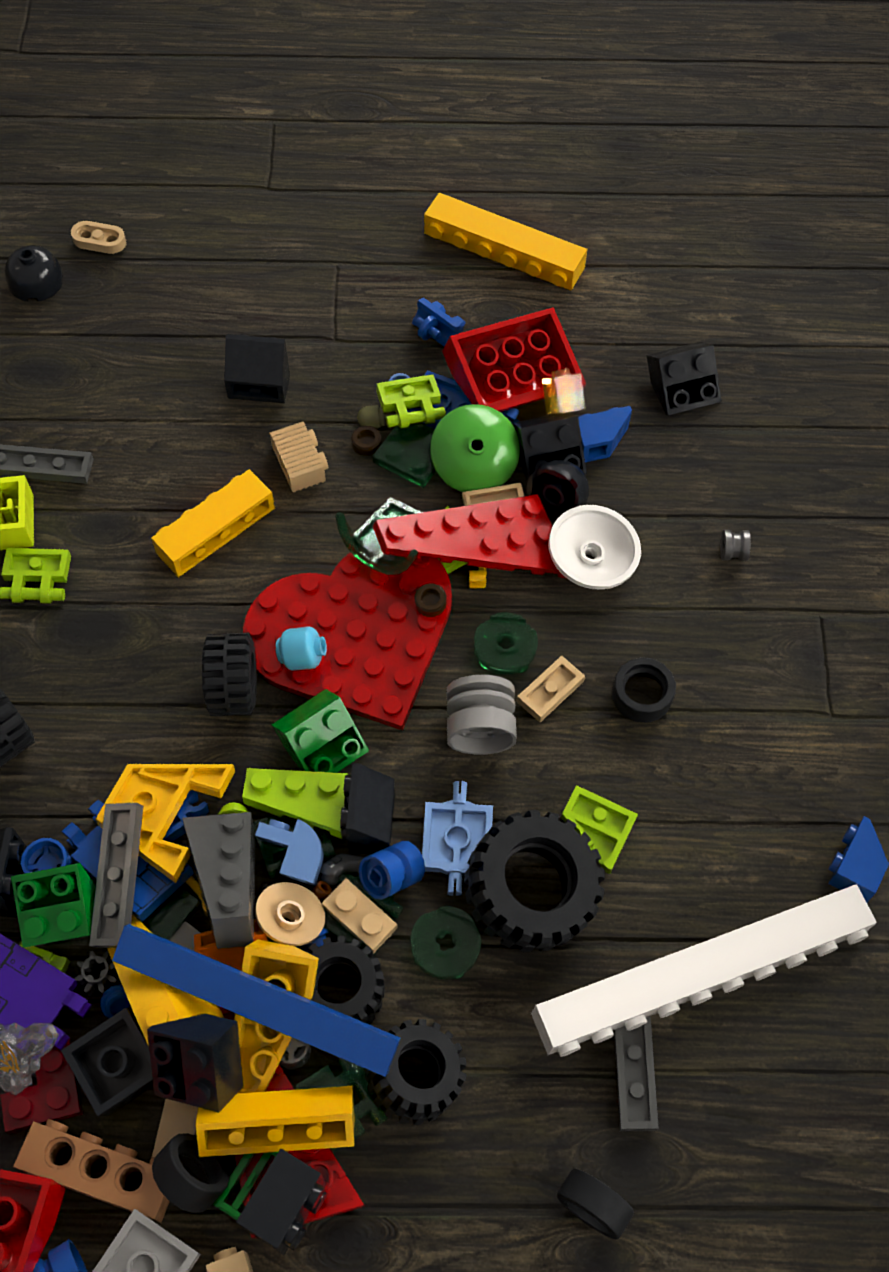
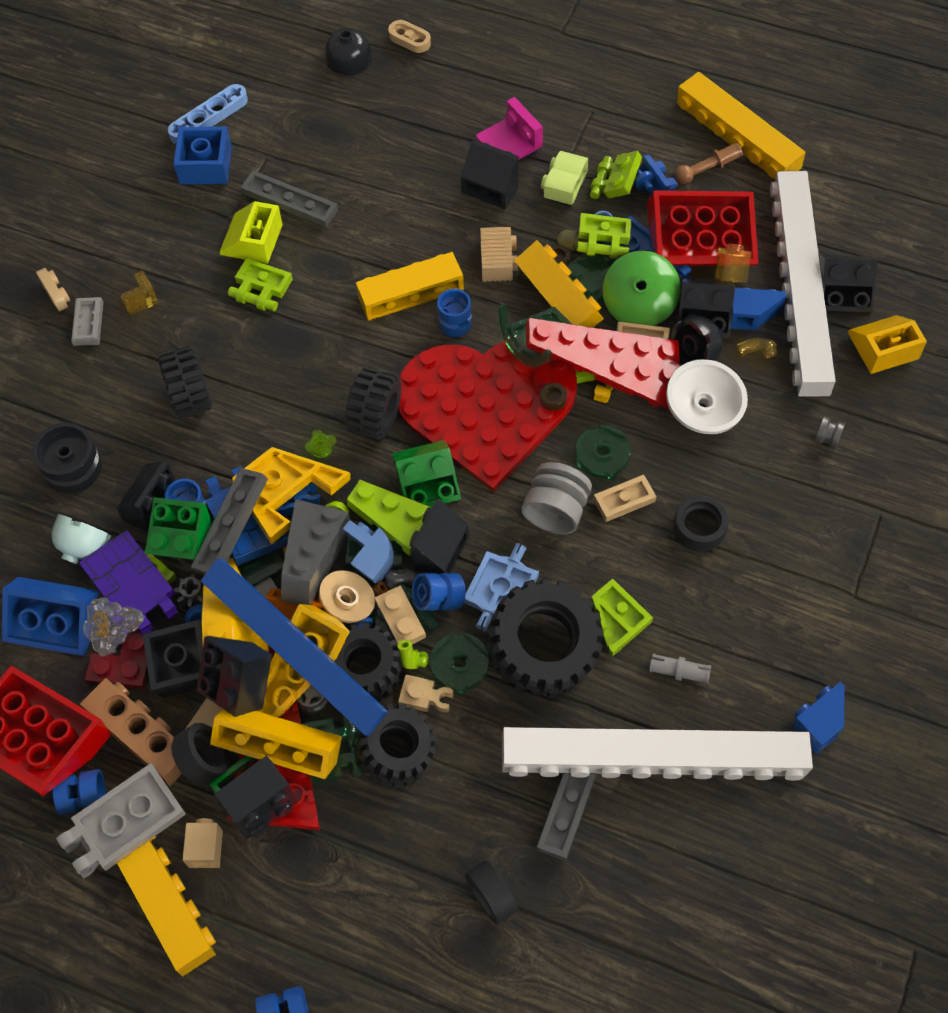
camera: 25 degrees right, 0 degrees up
medium azure head [276,626,327,671] -> none
none -> clear neon green plate [305,430,337,458]
none -> lime arm [398,640,429,669]
none -> tan plate [398,675,453,712]
none -> blue wheel [437,289,472,337]
none -> dark pink bracket [476,97,543,160]
none -> yellow brick [514,240,604,328]
none -> yellowish green brick [541,151,588,205]
none -> lime plate [590,151,642,199]
none -> light grey pin [649,654,712,684]
none -> medium nougat pin [674,143,743,184]
none -> clear yellow arm [737,338,778,358]
none -> white brick [770,171,835,396]
none -> yellow slope [848,315,927,374]

